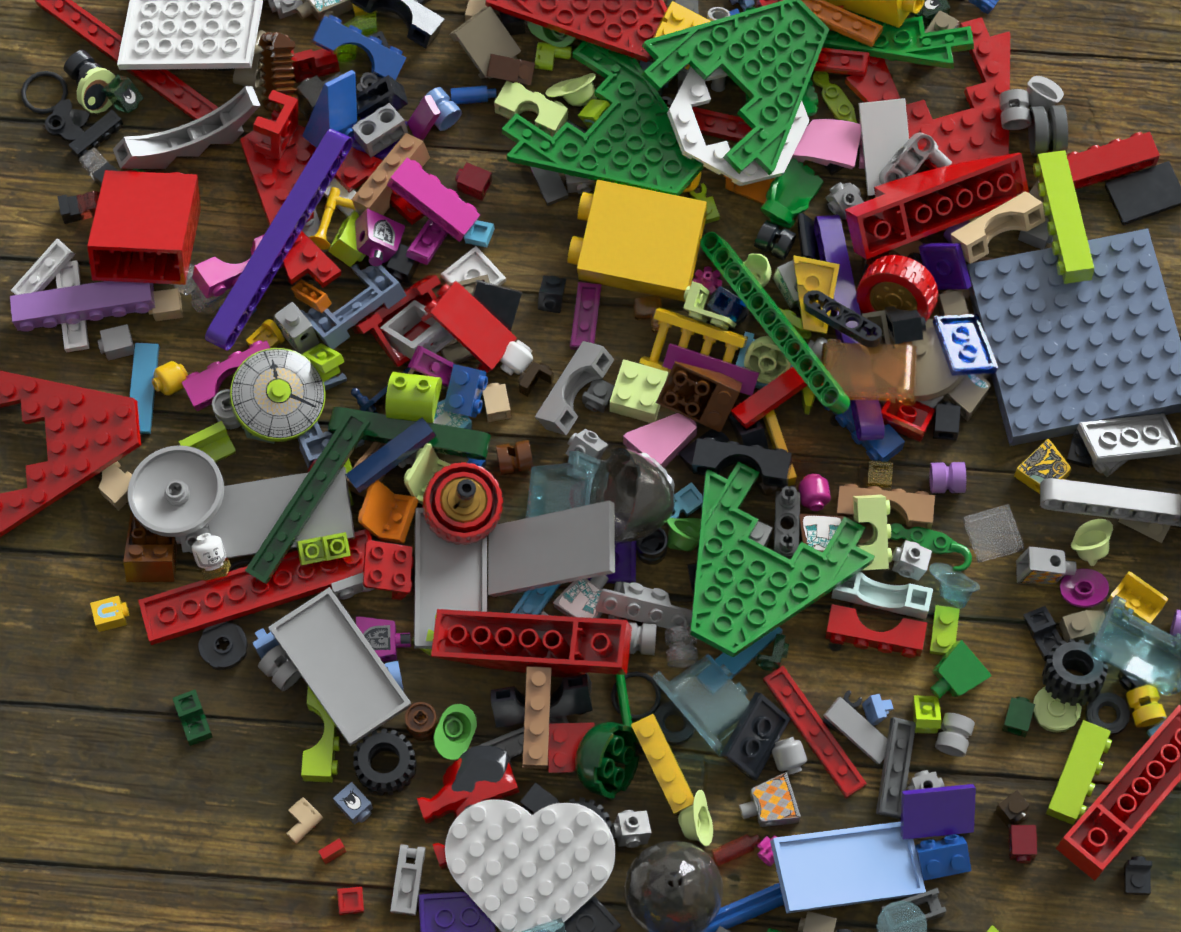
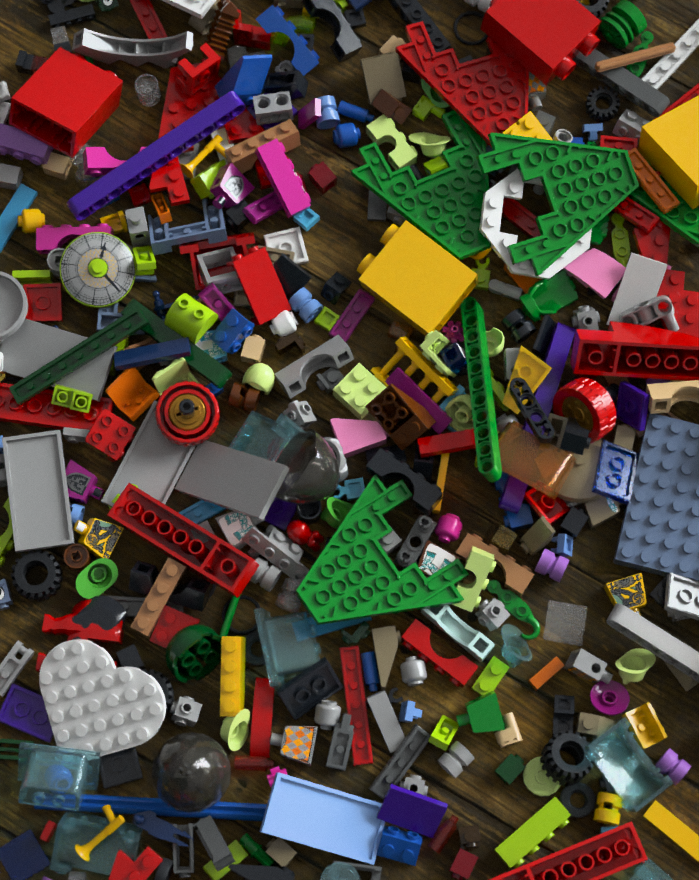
camera: 25 degrees right, 5 degrees up
none -> red plate [23,283,63,322]
none -> torso [73,518,124,559]
none -> red tile [128,183,152,208]
none -> clear wheel [135,74,161,106]
none -> yellowish green hair [242,363,275,395]
none -> red slope [249,677,276,758]
none -> red piece [287,520,324,552]
none -> medium blue wheel [288,287,323,323]
none -> lime tile [314,306,340,332]
none -> dark grey hinge [325,713,354,770]
none -> blue head [332,122,361,148]
none -> blue cylinder [361,652,380,692]
none -> dark tan slope [371,625,401,690]
none -> light grey head [400,656,427,686]
none -> clear red cylinder [428,815,459,854]
none -> light grey bar [488,279,523,302]
none -> tan piece [494,712,523,748]
none -> dark tan slope [520,516,555,557]
none -> orange piece [528,656,565,691]
none -> medium blue tile [551,534,573,557]

